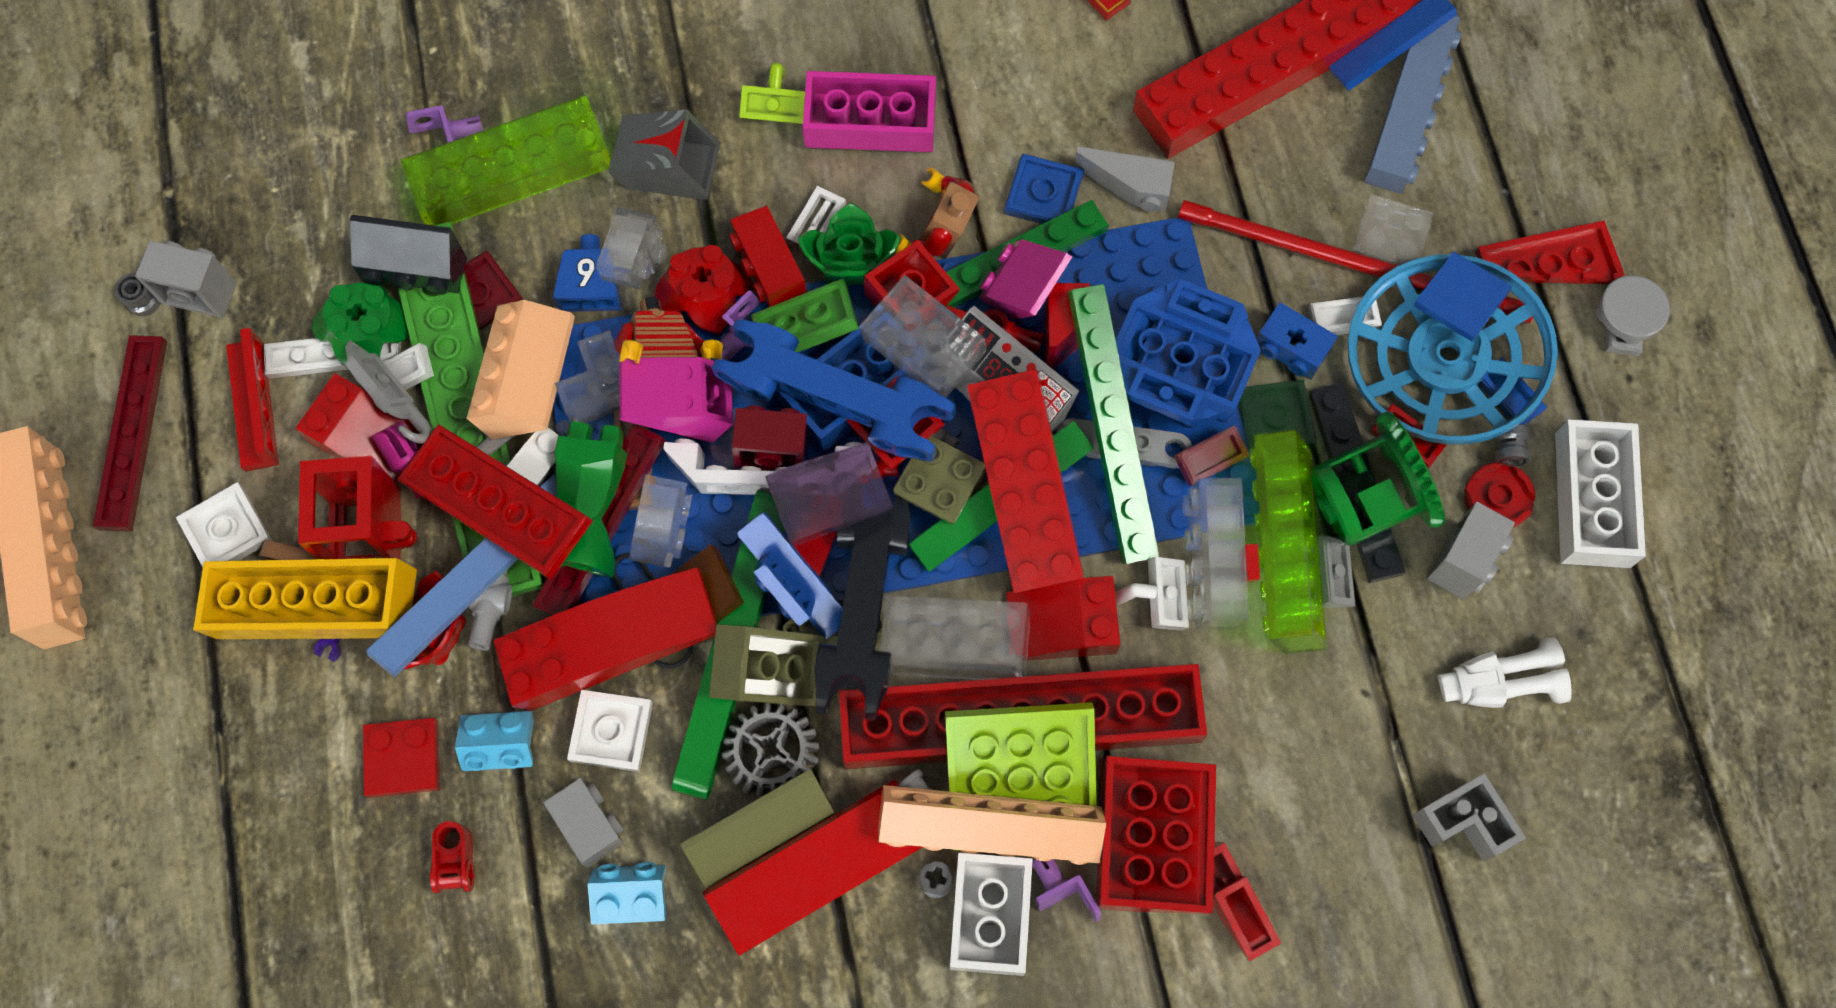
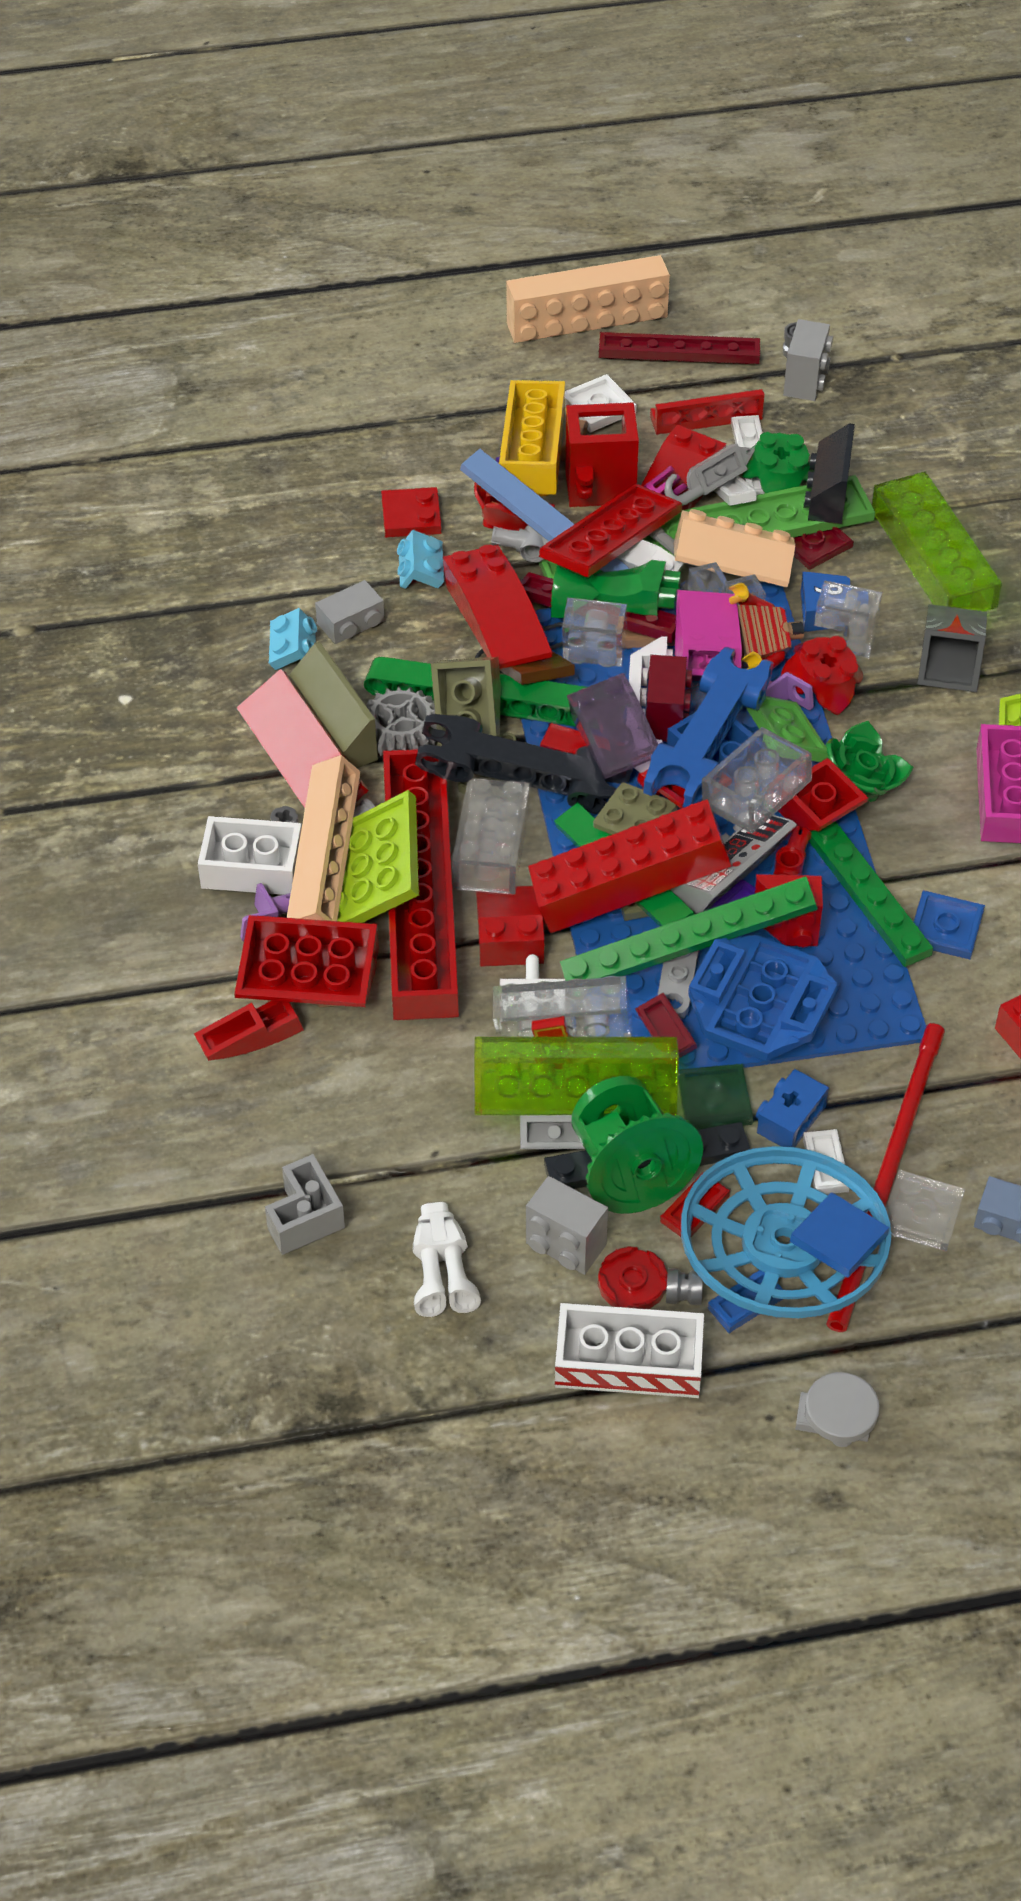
camera: 90 degrees right, 20 degrees down
medium lavender bracket [406,105,483,159] -> none
red piece [430,821,475,894] -> none
white plate [567,690,653,772] -> none
red brick [728,205,807,308] -> none
bracket [737,512,843,639] -> none
white tile [786,186,846,251] -> none
torso [894,167,979,259] -> none
dark pink slope [979,239,1072,320] -> none
light grey slope [1074,146,1175,212] -> none
red wing [1475,220,1625,284] -> none

